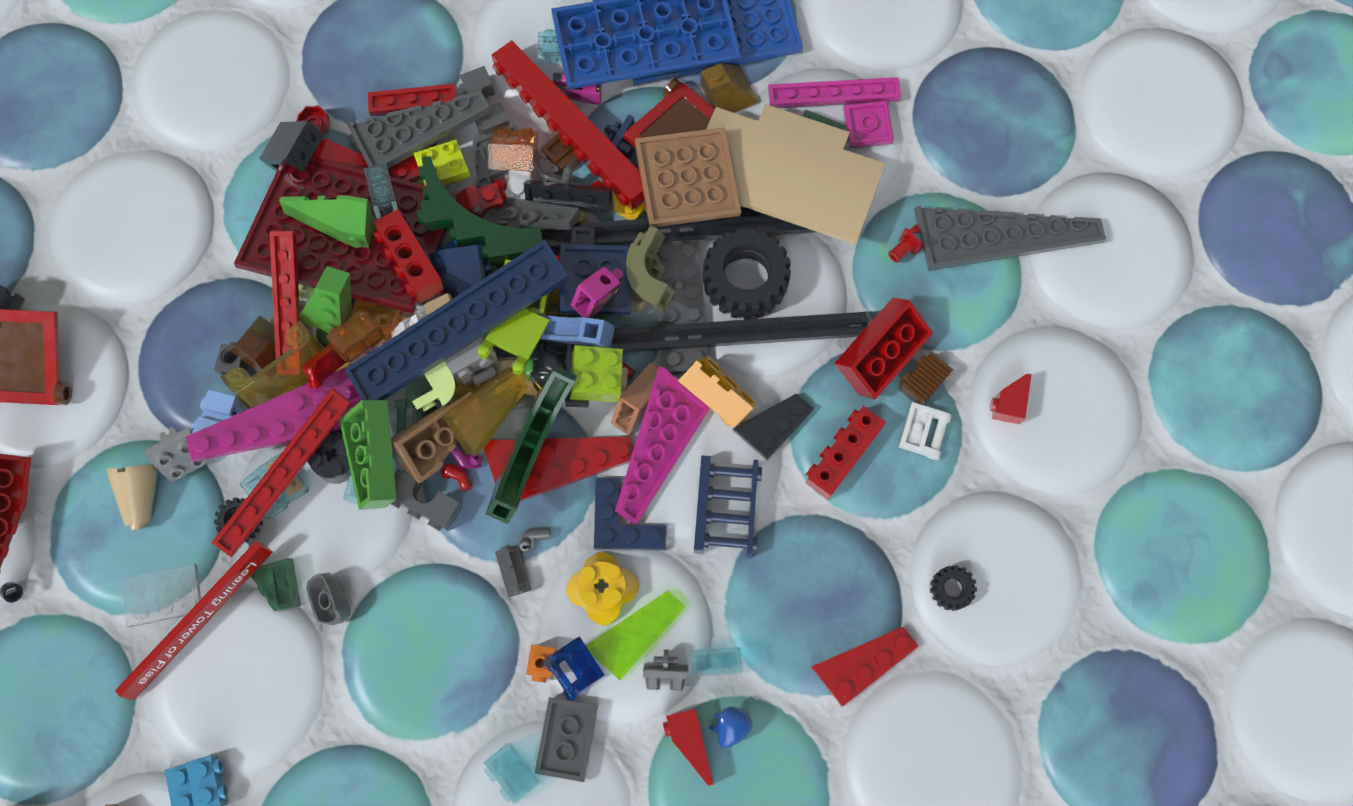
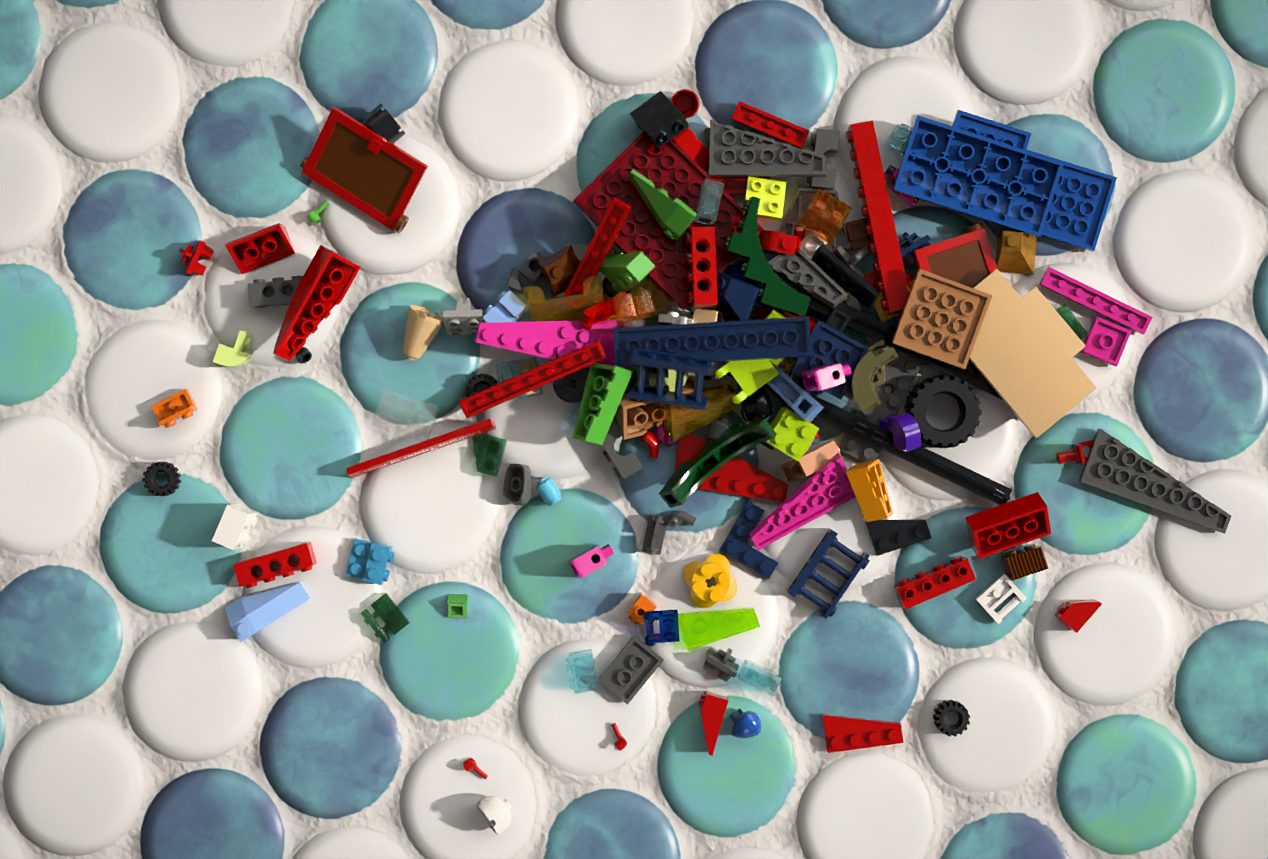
camera: 30 degrees right, 15 degrees up
none -> bright green slope [447,594,468,618]
none -> dark grey slope [507,268,522,292]
none -> medium azure brick [535,476,562,506]
none -> torso [568,544,614,578]
none -> dark blue fence [628,348,712,410]
none -> dark purple brick [880,413,921,452]

